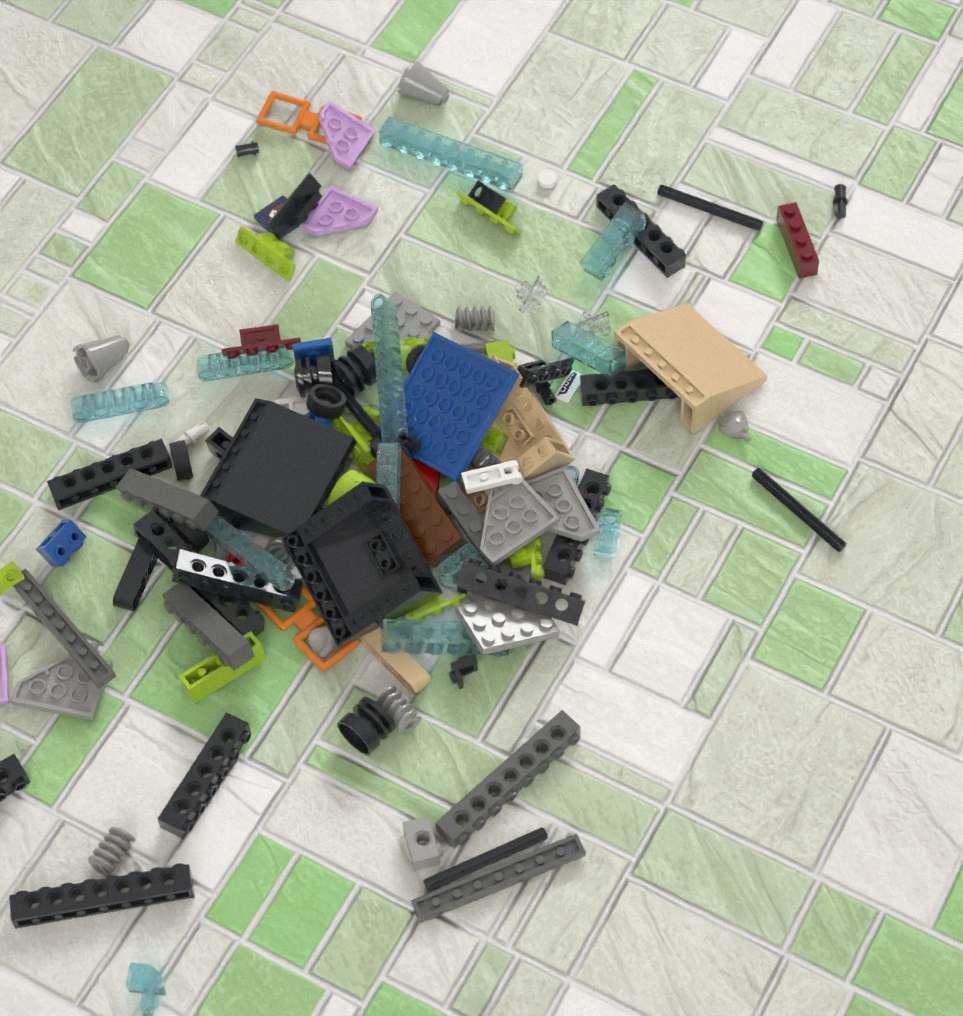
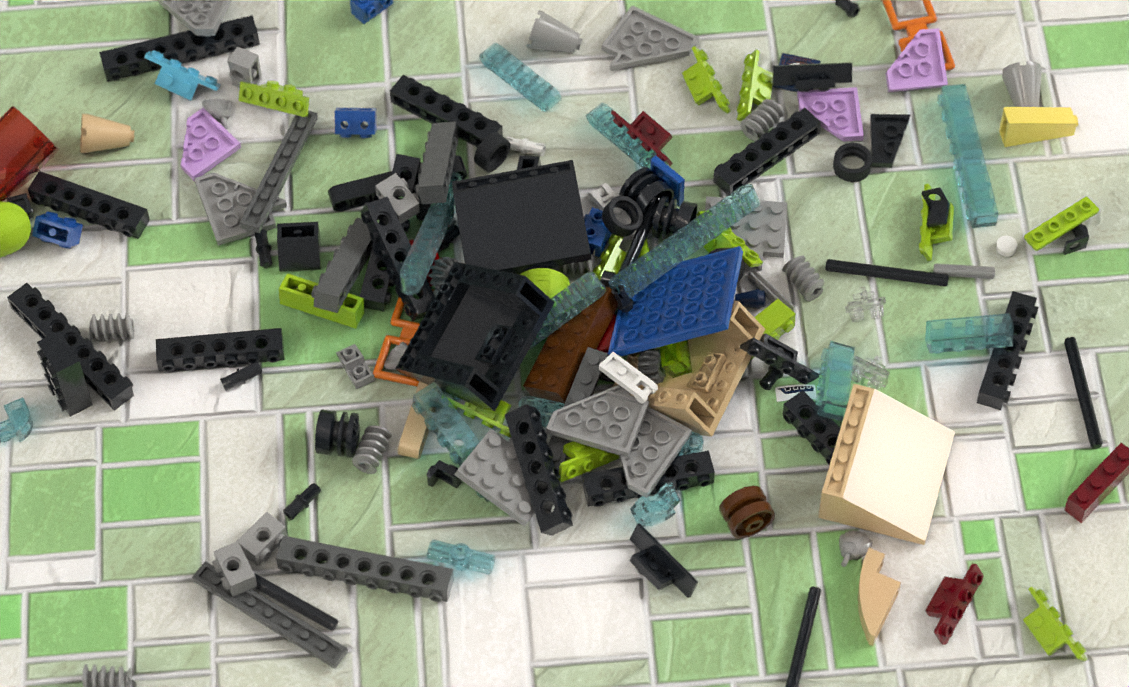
camera: 55 degrees right, 0 degrees up
none -> black brick [37,330,93,417]
none -> light grey brick [212,541,257,597]
none -> black axle [220,362,262,391]
none -> black axle [254,229,272,268]
none -> black slope [277,222,321,271]
none -> black axle [283,483,321,520]
none -> light grey slope [336,344,375,389]
none -> light grey brick [375,173,420,224]
none -> clear light blue piece [427,539,495,575]
none -> light grey wing [602,6,699,71]
none -> black bracket [629,523,698,598]
none -> lime bracket [682,46,731,114]
none -> black brick [713,108,821,197]
none -> reddish brown wheel [719,485,775,539]
none -> light grey piece [741,99,784,141]
none -> black axle [825,259,949,286]
none -> black tyre [833,143,872,182]
none -> tan slope [858,548,901,646]
none -> black wing [870,114,911,168]
none -> dark red bracket [925,563,984,645]
none -> light grey axle [933,263,995,279]
none -> light yellow slope [999,107,1078,147]
none -> lime bracket [1023,586,1088,662]
none -> lime bracket [1024,197,1099,251]
none -> black bracket [1063,223,1089,255]

